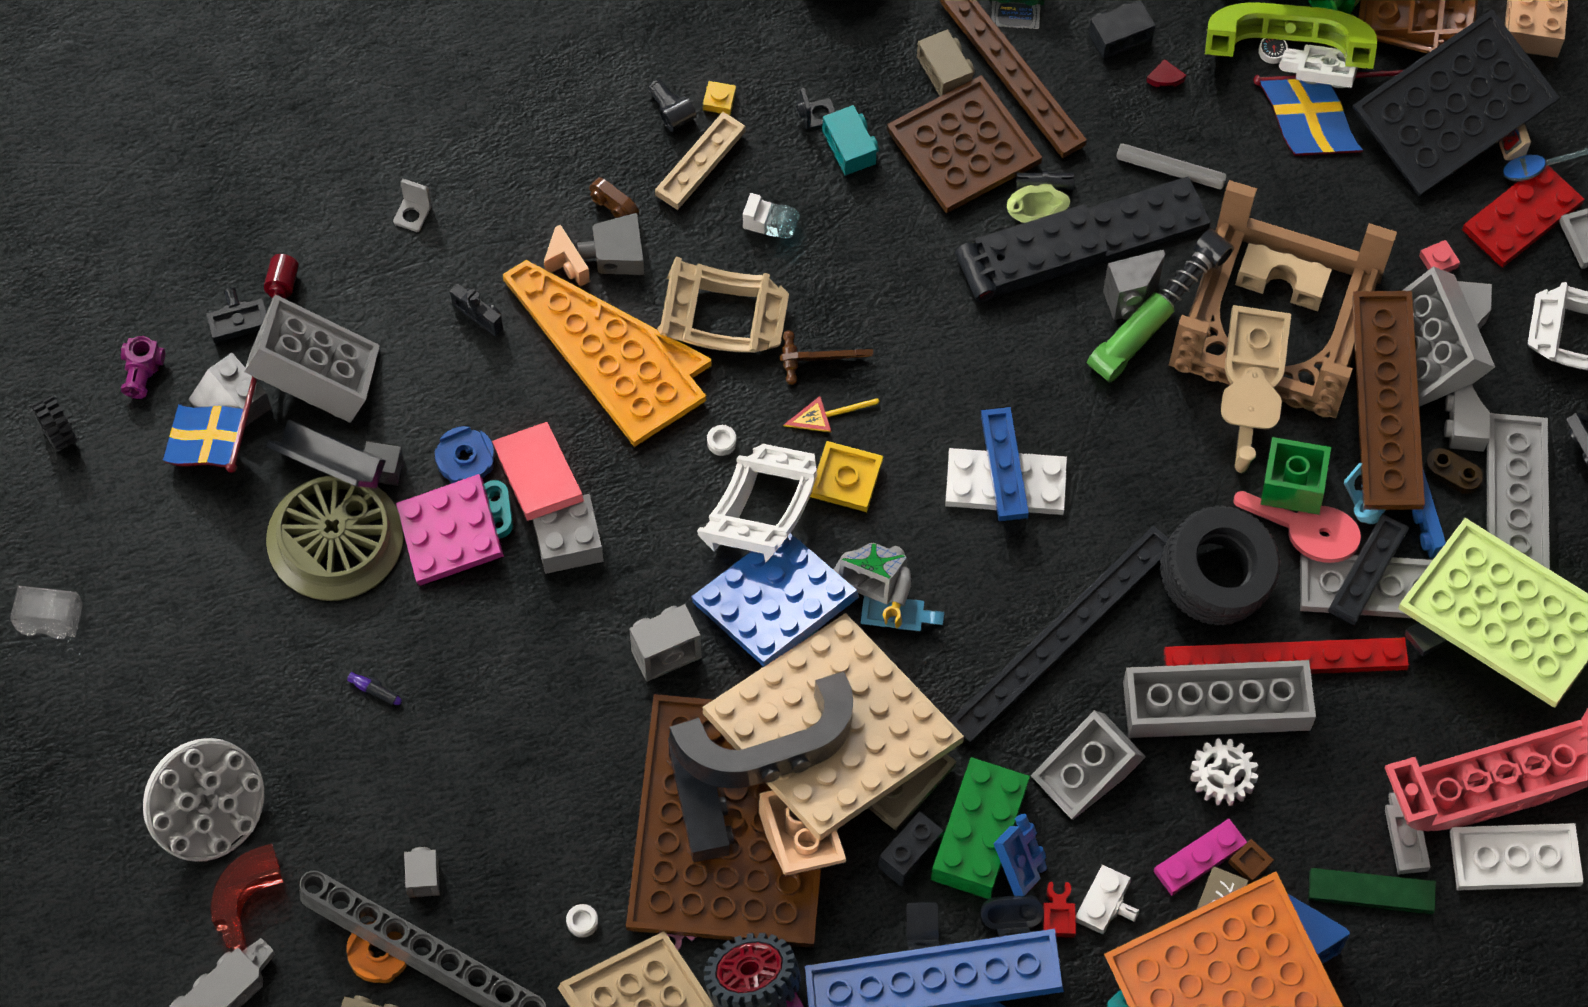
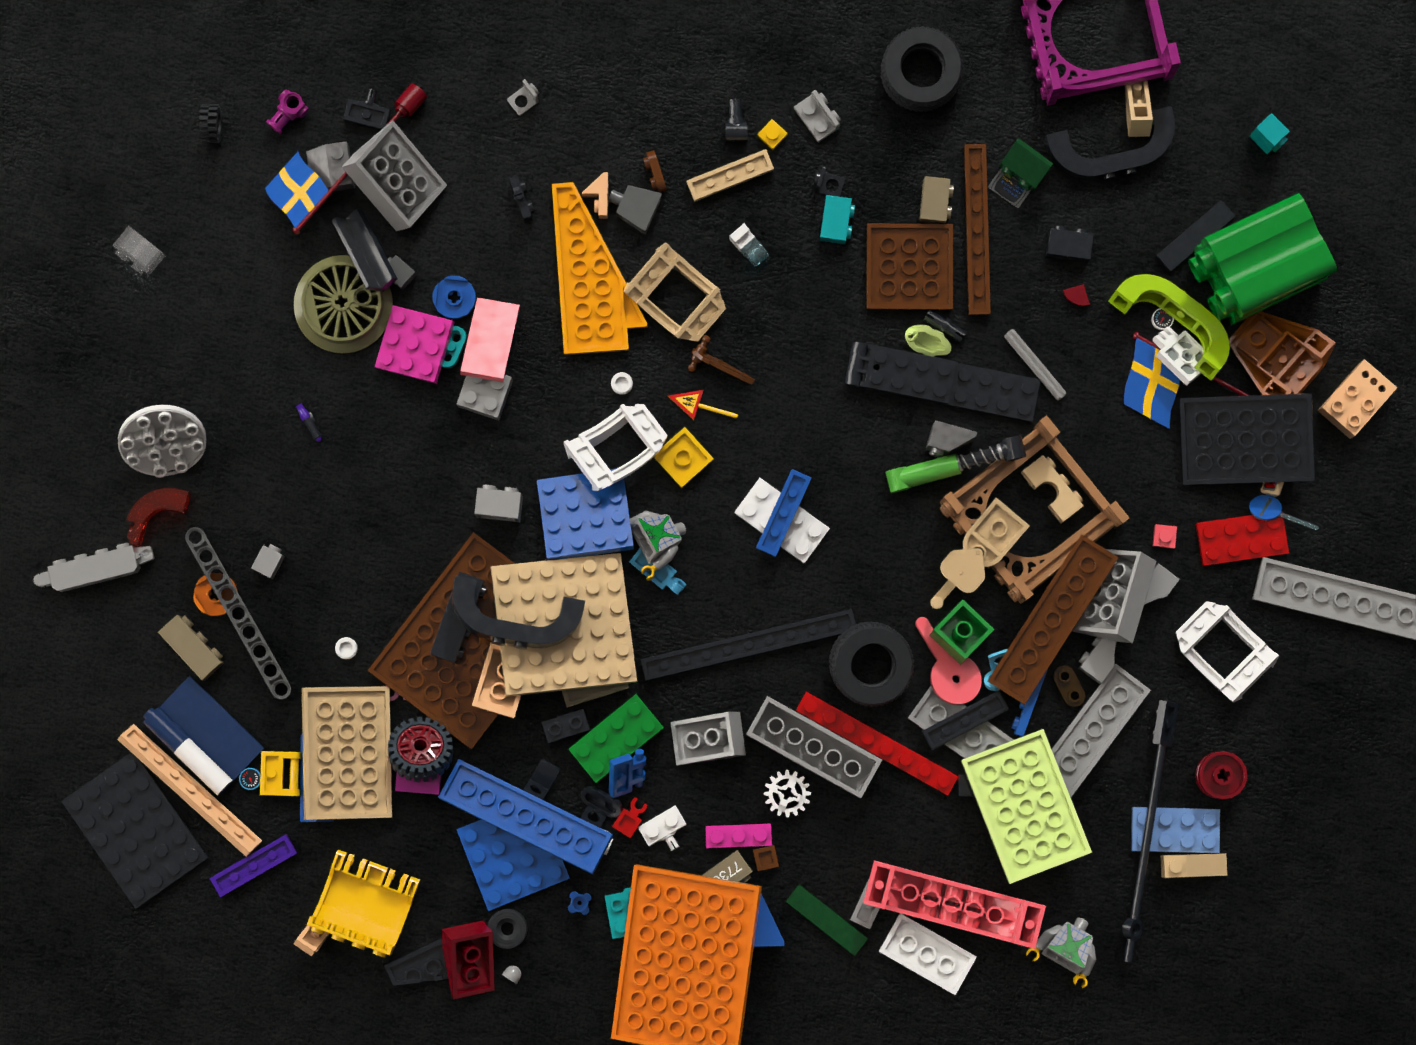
camera: 30 degrees right, 20 degrees up
none -> light grey bracket [794,90,841,143]

